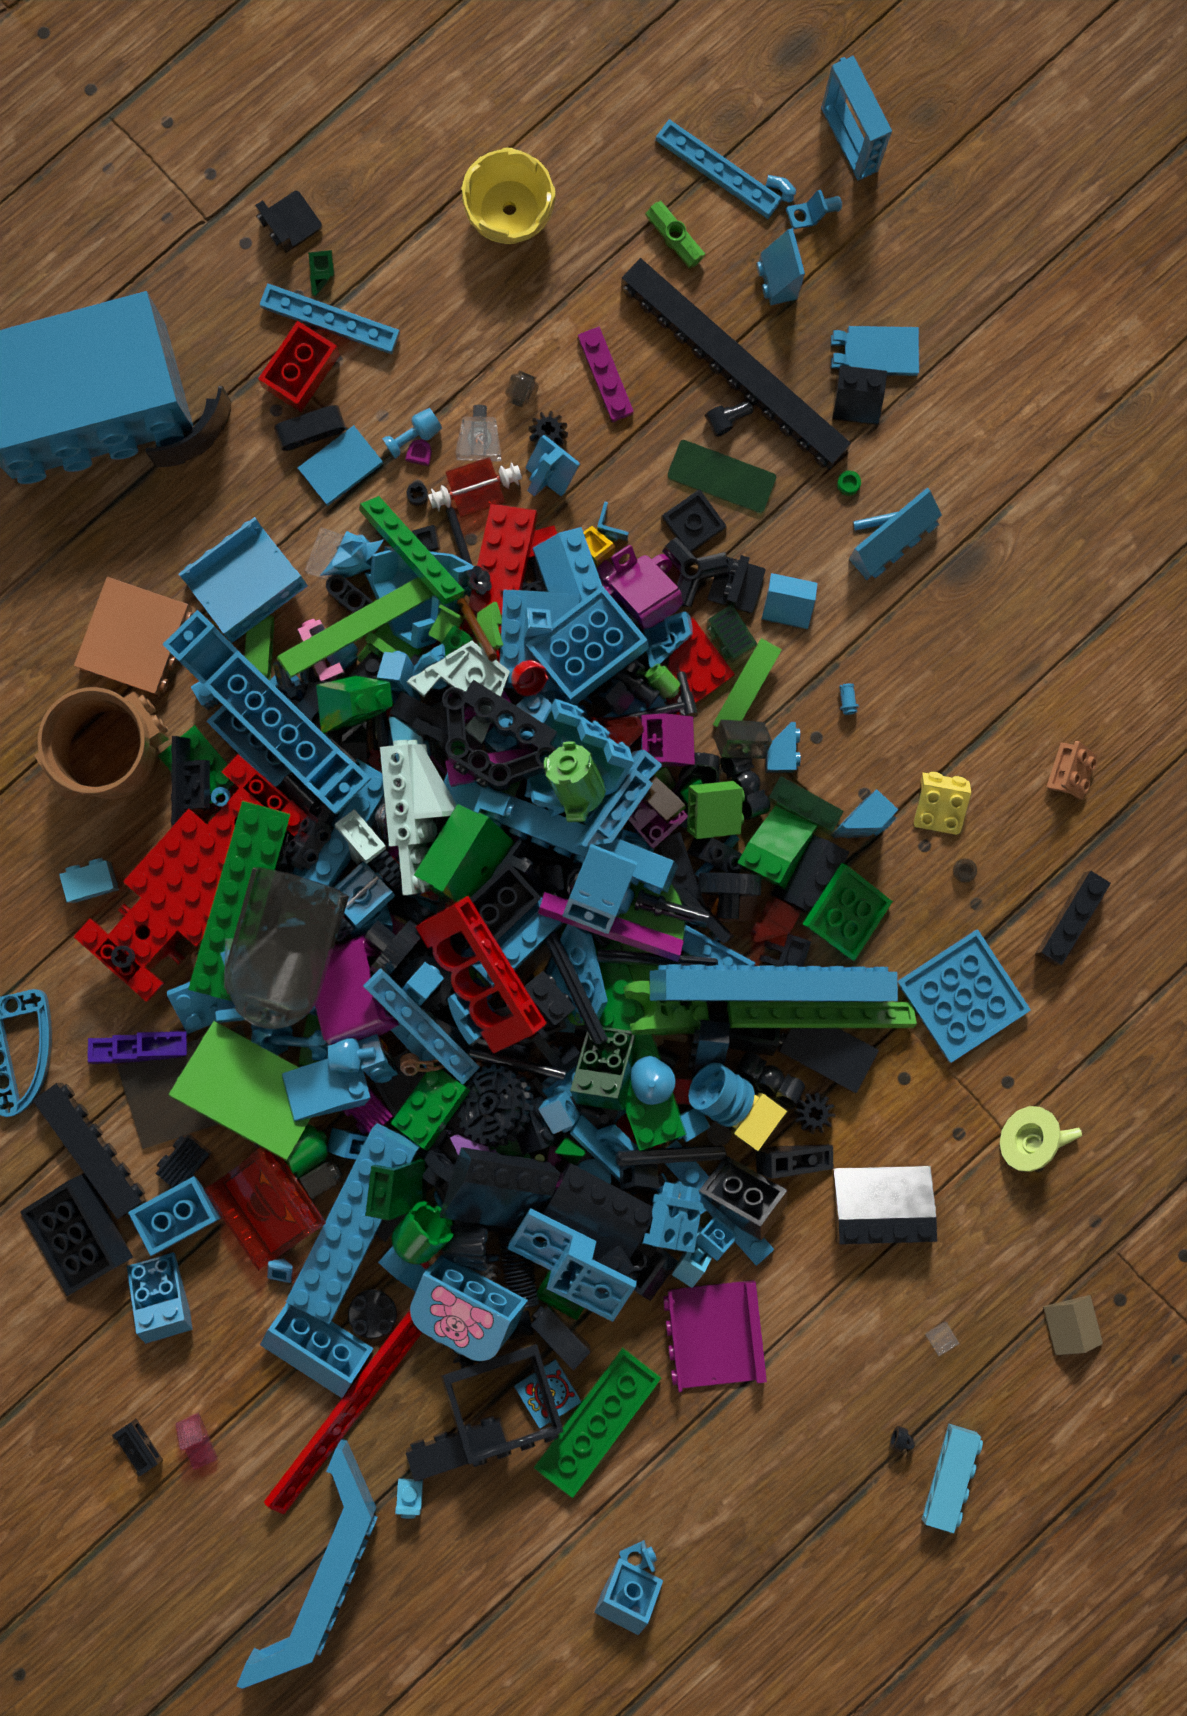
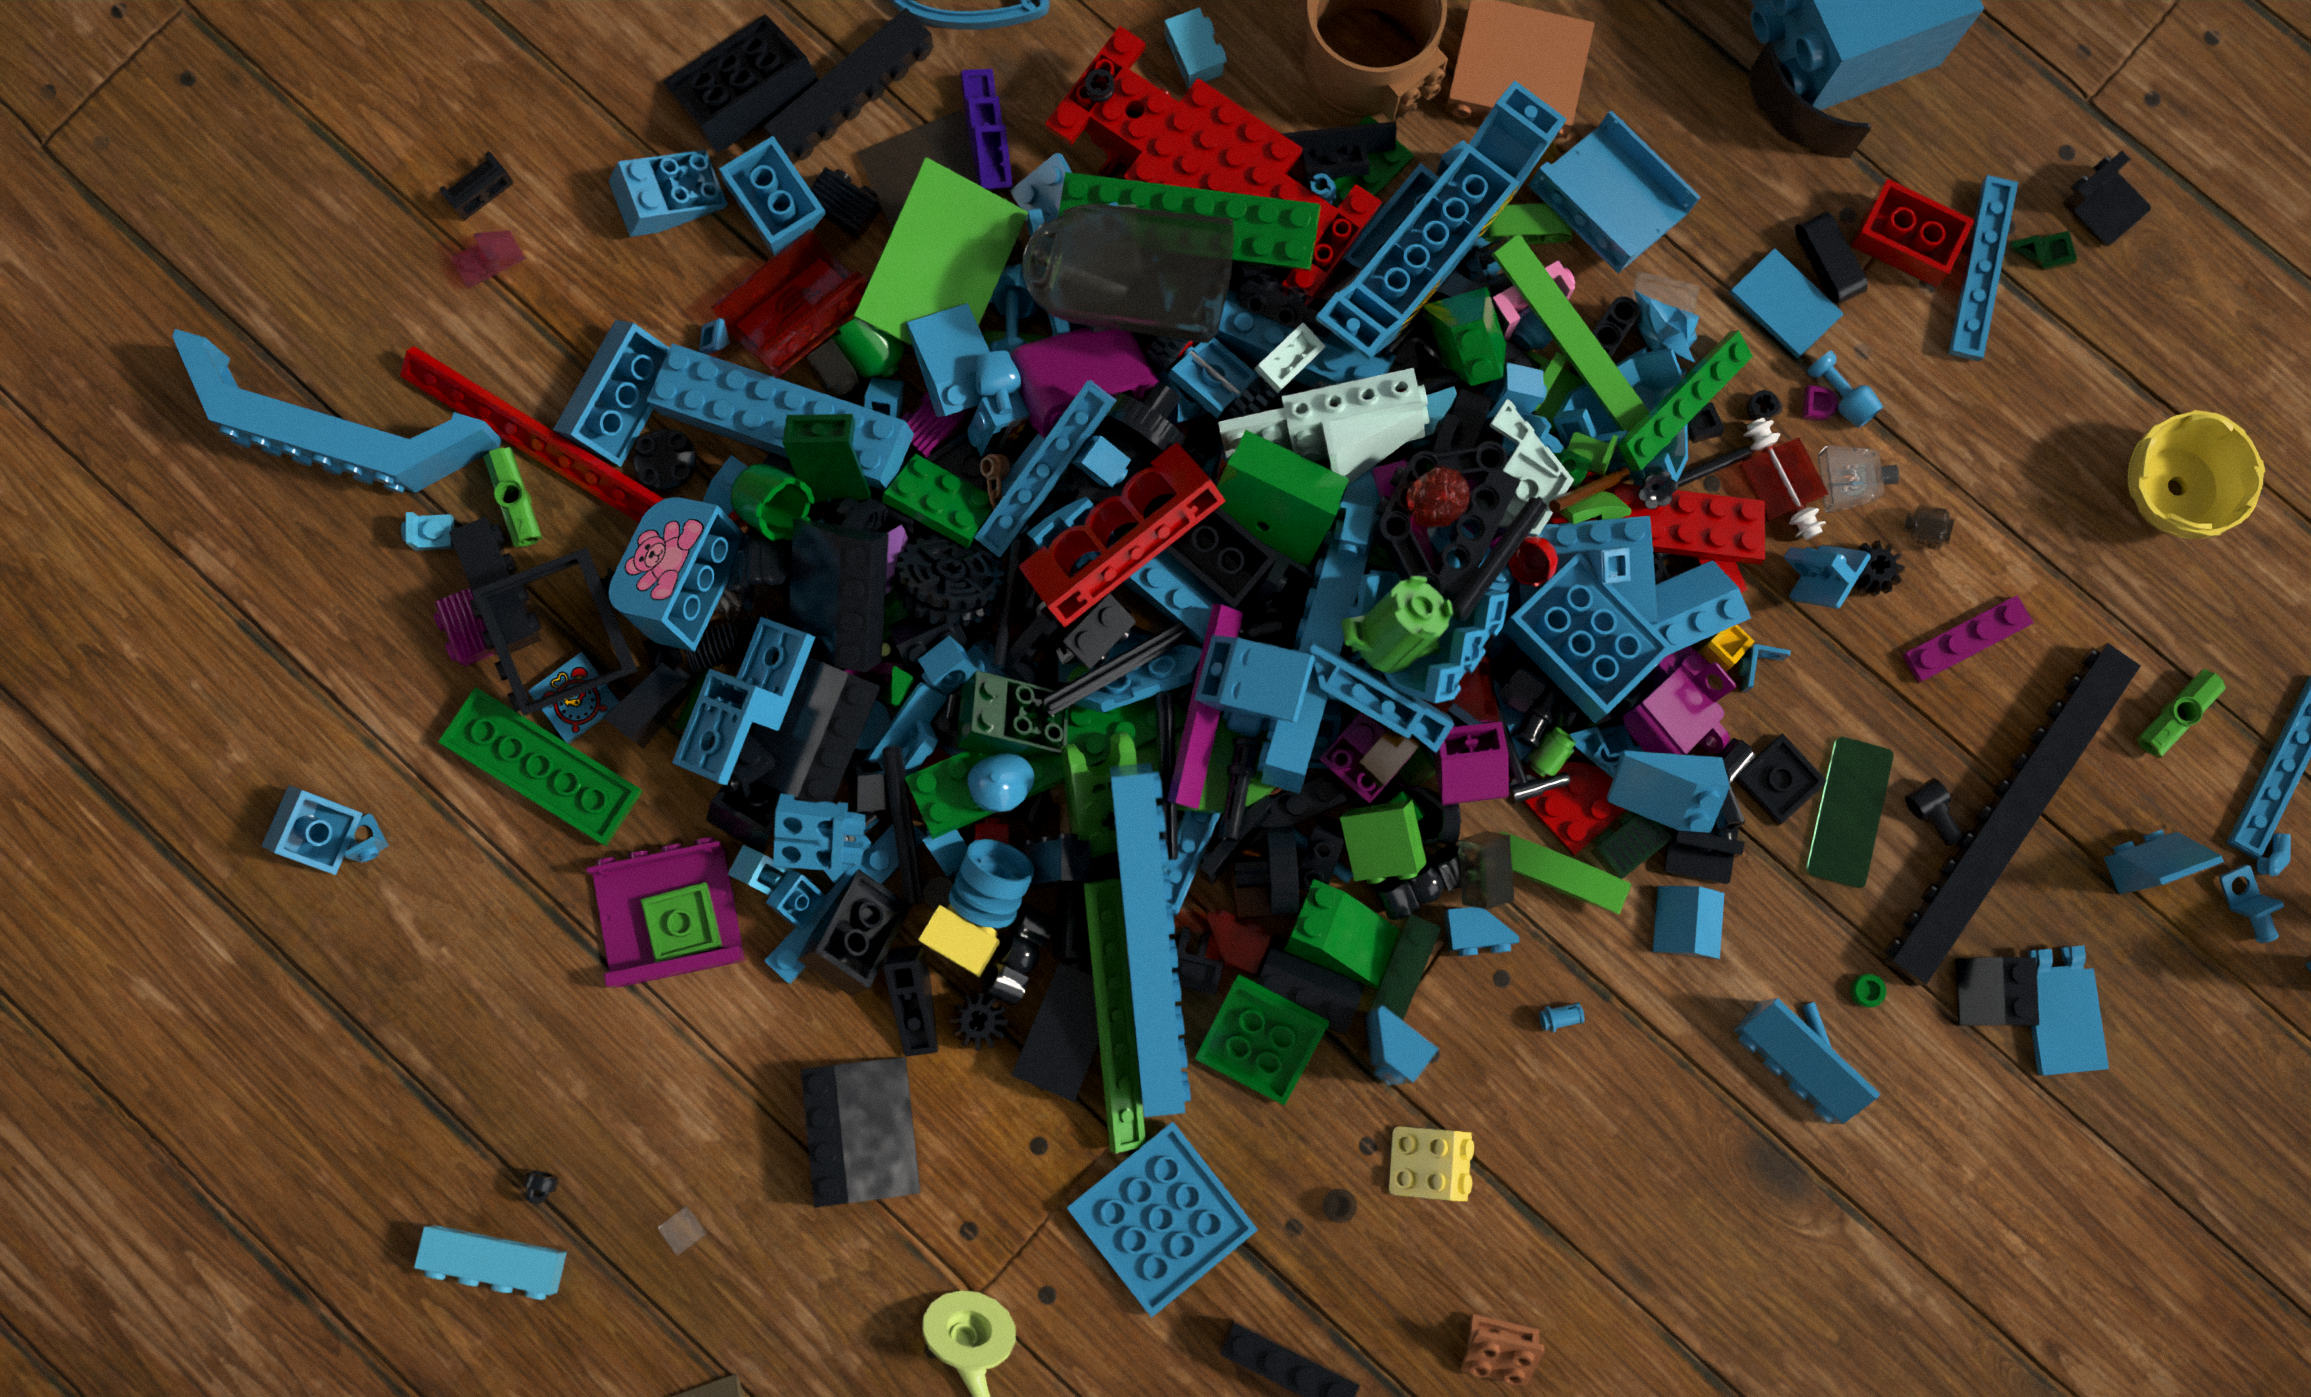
camera: 85 degrees right, 5 degrees down
none -> magenta brick [433,587,497,667]
none -> bright green piece [483,447,542,548]
none -> bright green tile [640,882,723,963]
none -> clear red hair [1406,465,1470,528]
none -> black axle [1452,496,1547,620]
none -> dark azure slope [1607,751,1730,833]

